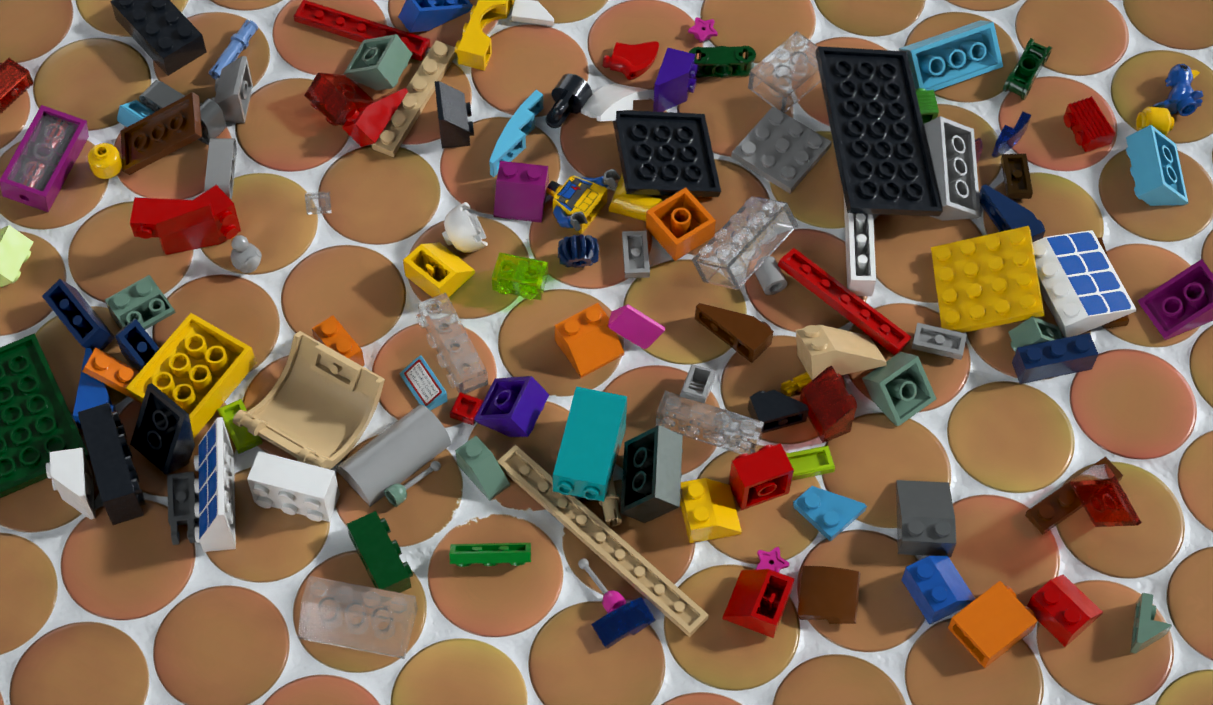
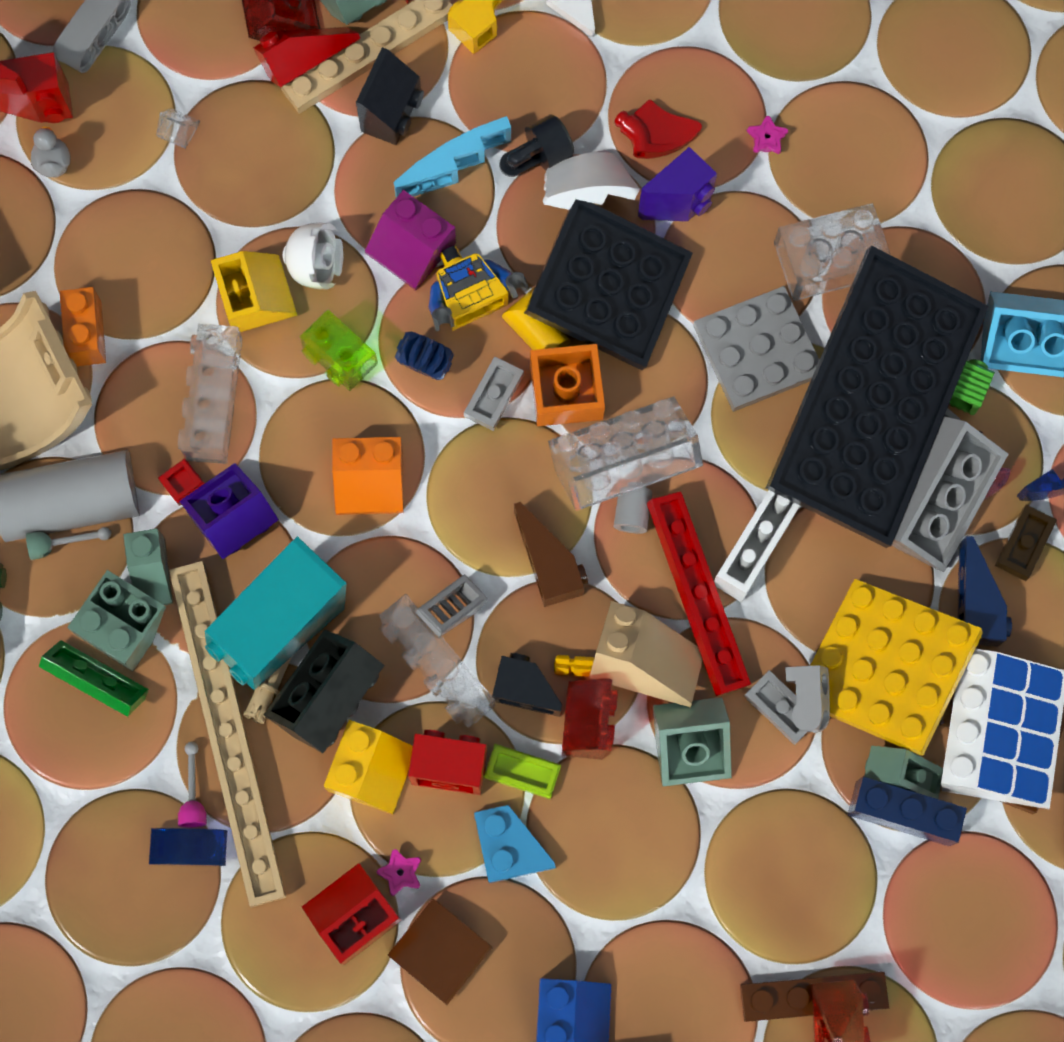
camera: 30 degrees right, 15 degrees up
slope [400,355,448,411] -> none
dark pink slope [608,304,665,349] -> none
dark green piece [689,46,756,78] -> none
dark grey slope [896,480,956,557] -> none
none -> sand green slope [67,570,166,672]
none -> light grey leg [785,665,830,733]

